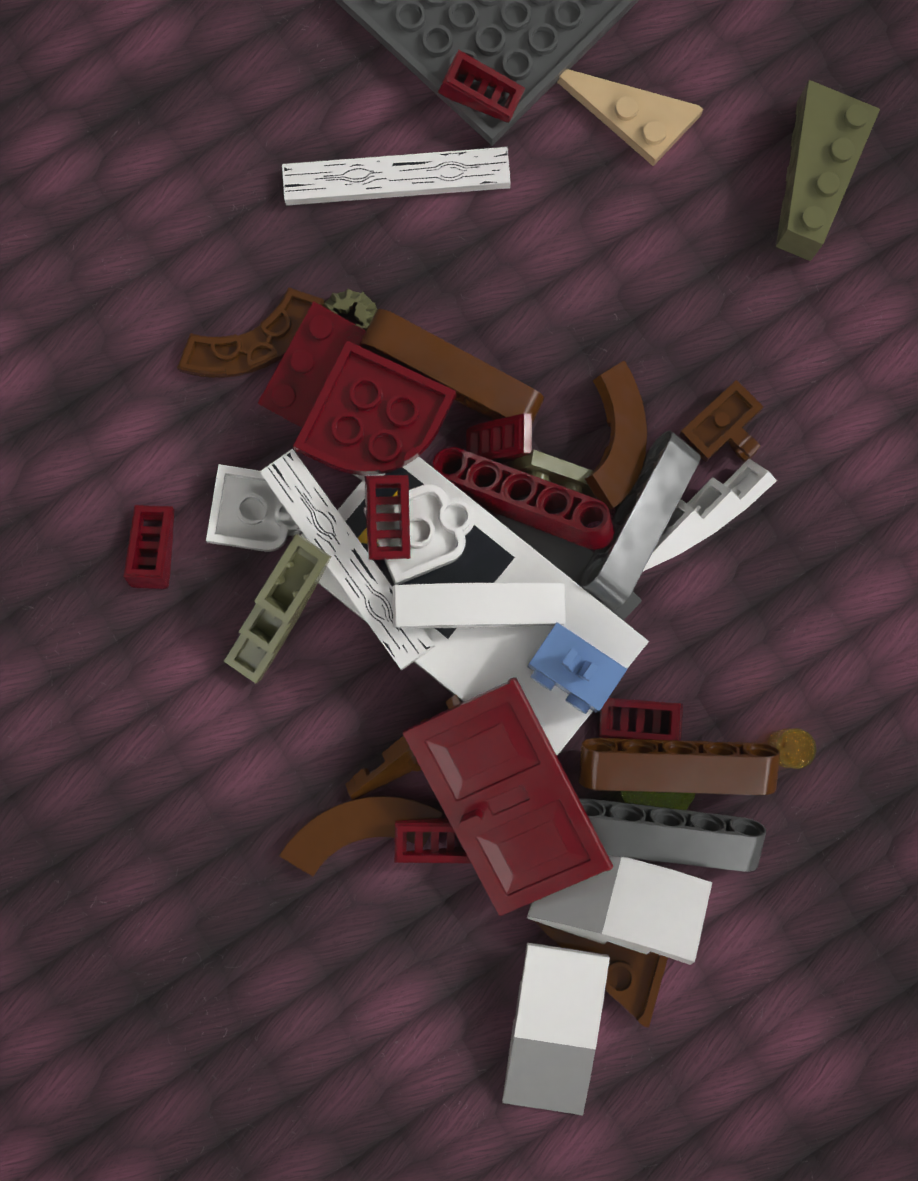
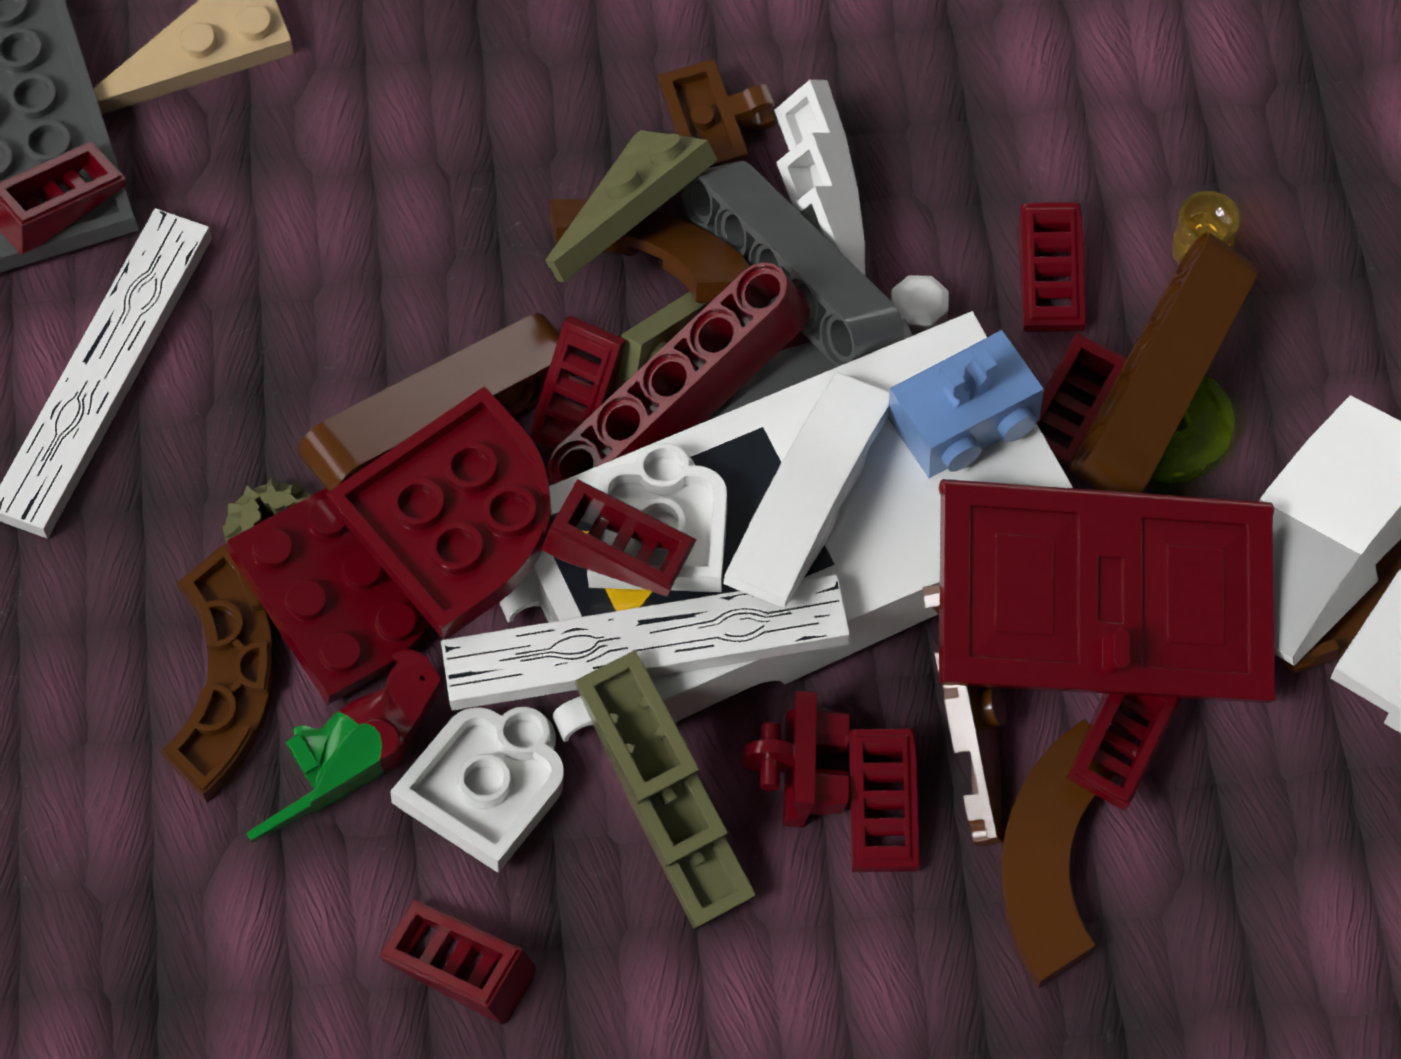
camera: 60 degrees left, 20 degrees down
dark grey beam [579,798,766,872] -> none
none -> animal [246,649,443,843]
none -> olive wing [545,130,717,283]
none -> dark red hips [742,691,850,827]
none -> dark red slope [848,729,919,872]
none -> white tile [891,275,949,335]
none -> dark red slope [1017,202,1086,332]

